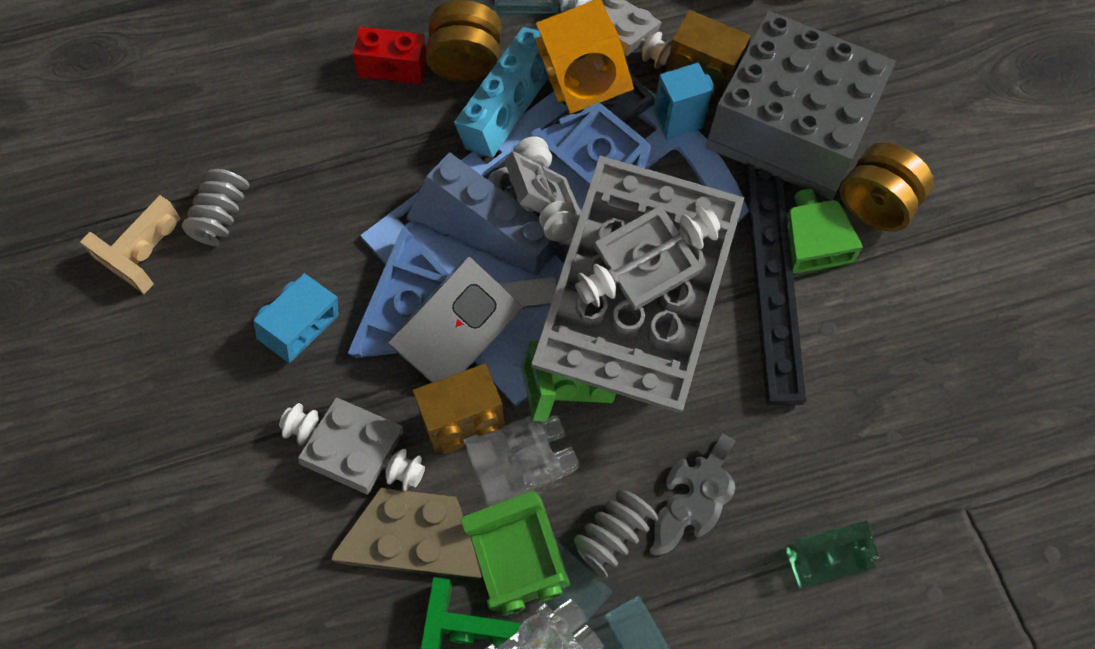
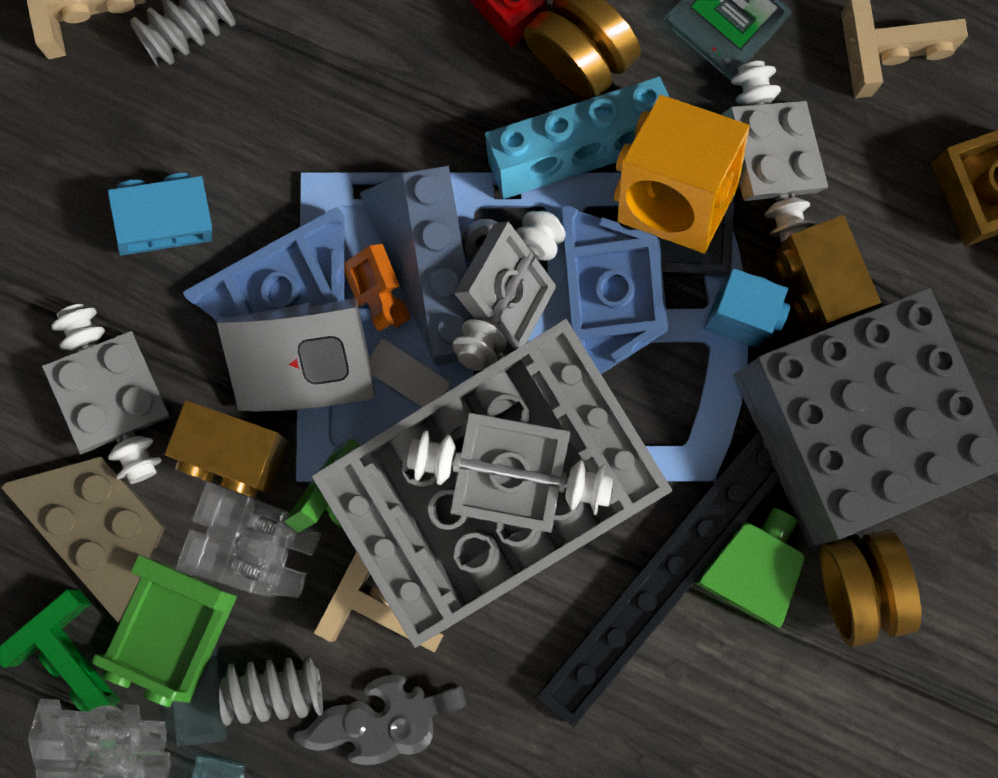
camera: 40 degrees right, 15 degrees up
none -> tan bracket [314,552,444,652]
none -> orange plate [344,243,410,331]

